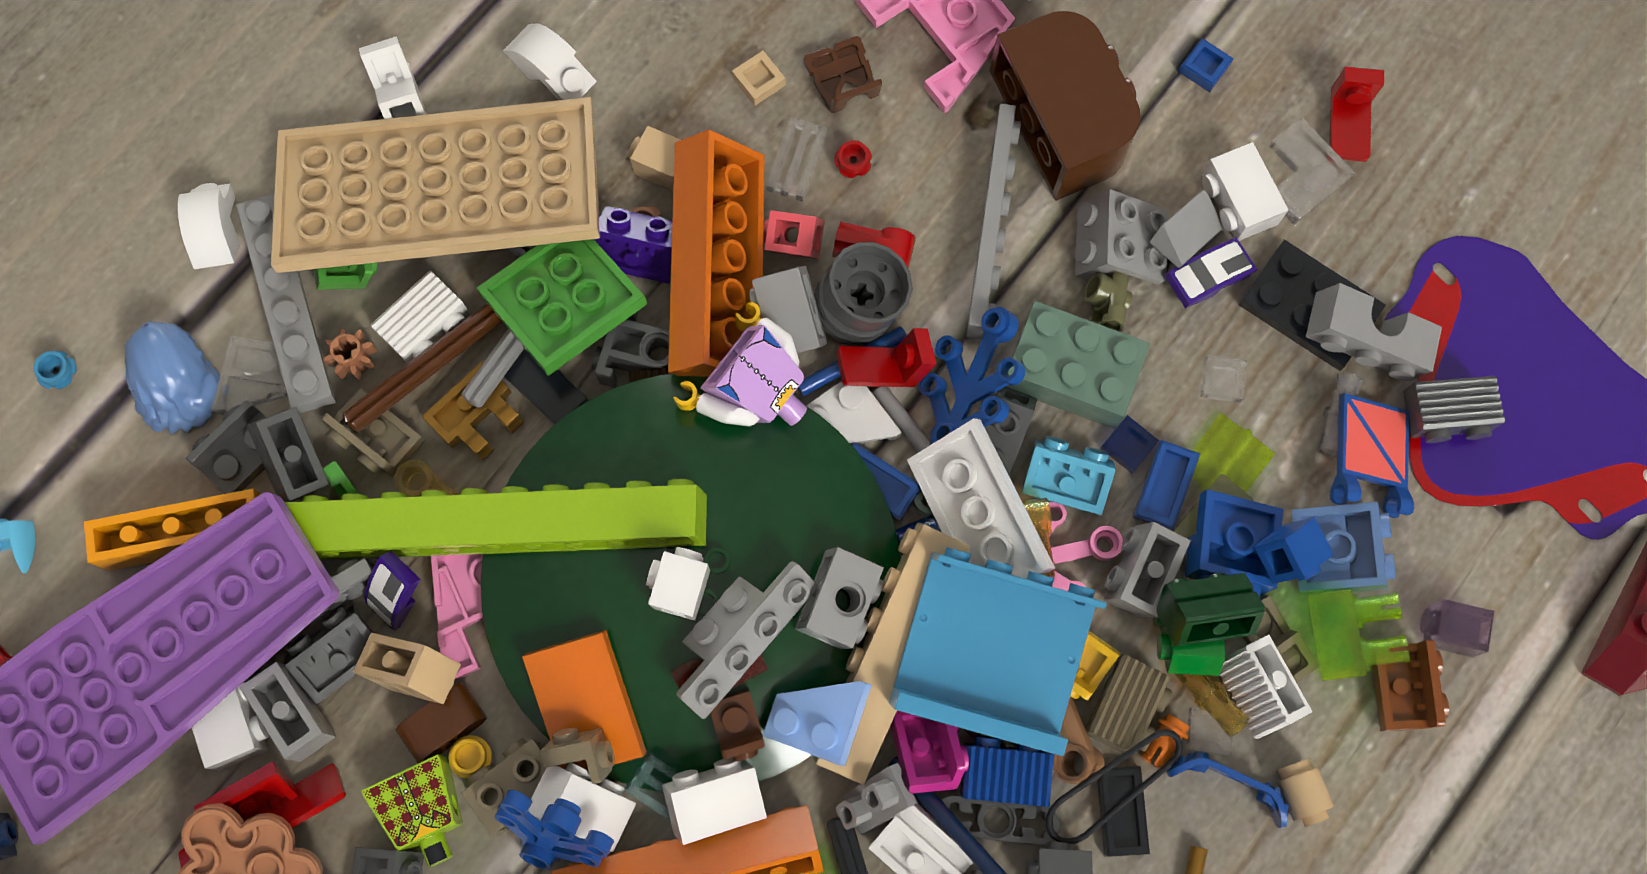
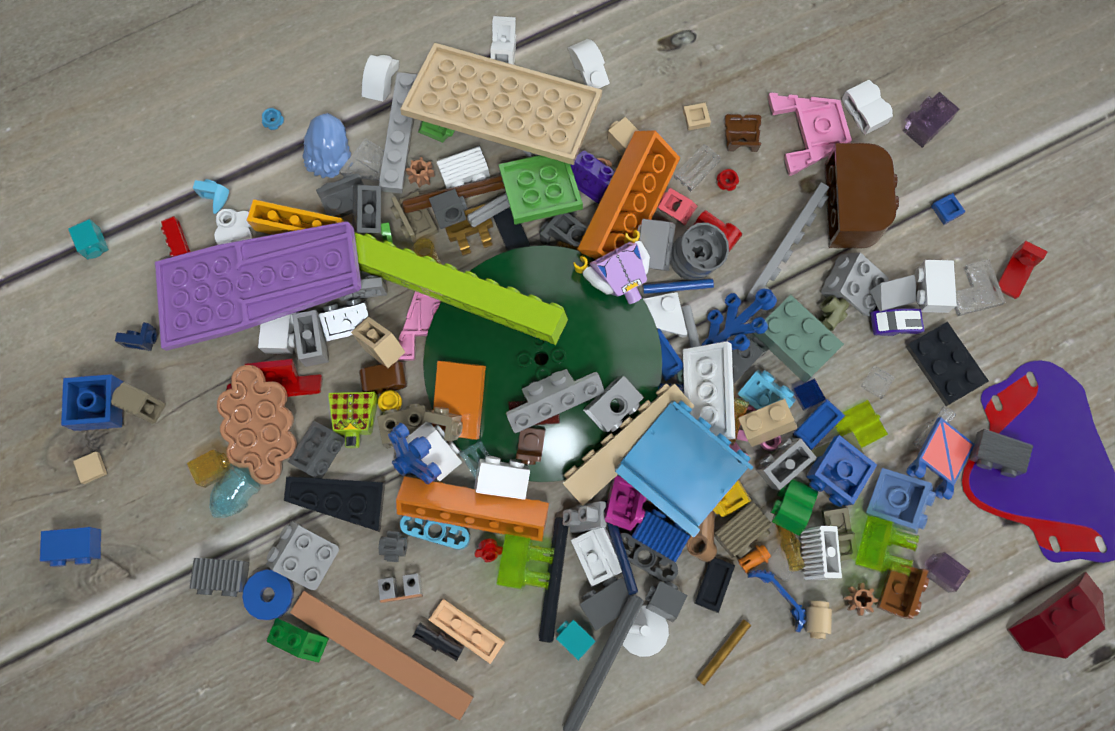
camera: 30 degrees right, 0 degrees up
slope [365,551,421,631] -> none
white brick [646,547,710,621] -> none
light blue wing [763,681,872,766] -> none
red bracket [836,328,937,387] -> none
black piece [1046,729,1183,844] -> none
dark green brick [1156,573,1265,647] -> none
blue brick [1254,517,1334,584] -> none
light grey arch [1306,283,1442,381] -> none
none -> white plate [214,209,252,245]
none -> dark grey brick [429,189,467,229]
none -> tan brick [739,399,798,447]
none -> nougat gear [843,583,878,616]

